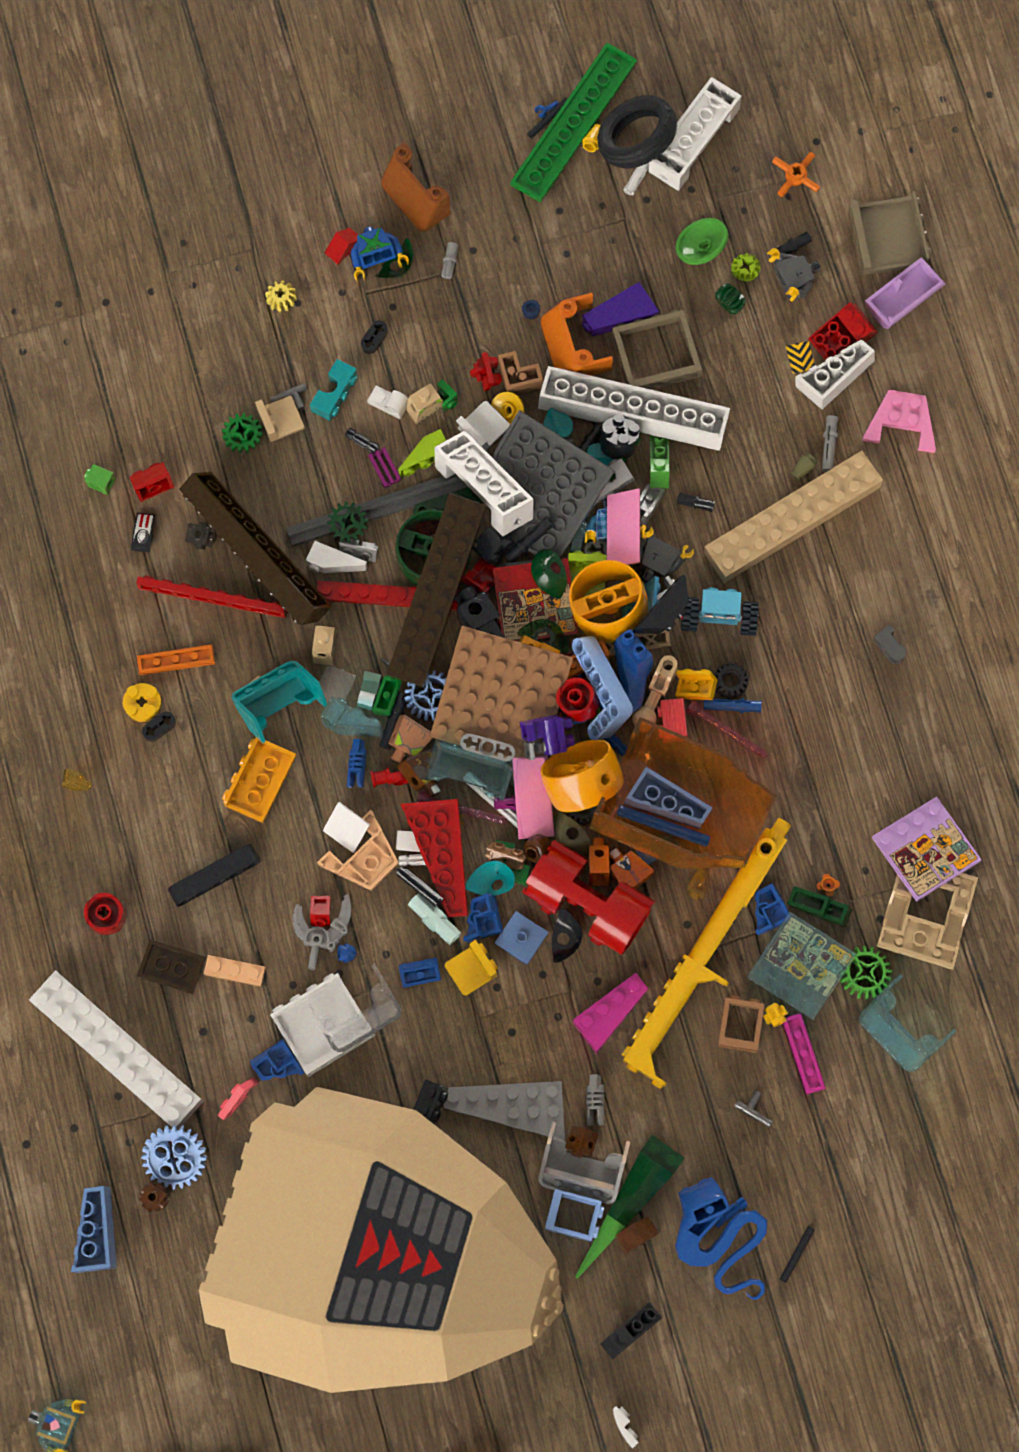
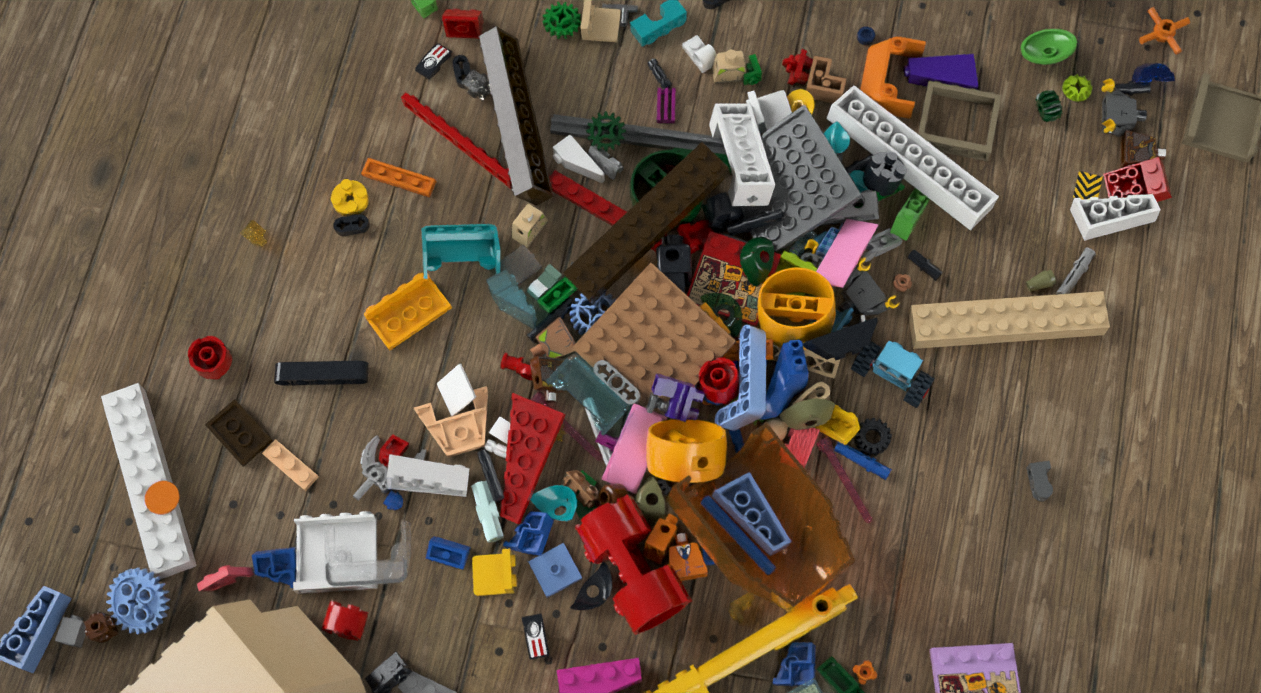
camera: 30 degrees right, 5 degrees down
blue hinge [347,739,367,788] -> none
lime slope [398,429,446,477] -> none
bright pink wing [862,390,936,453] -> none
lavender container [865,257,945,329] -> none
none -> light grey brick [55,615,86,648]
none -> orange piece [145,481,180,515]
none -> red brick [321,601,368,641]
none -> white wedge [387,454,469,497]
none -> black beam [453,55,473,89]
none -> slope [522,613,550,660]
none -> olive piece [780,398,835,430]
none -> nougat plate [893,274,912,292]
none -> torso [1120,131,1166,168]
none -> clear blue cylinder [1132,63,1175,82]

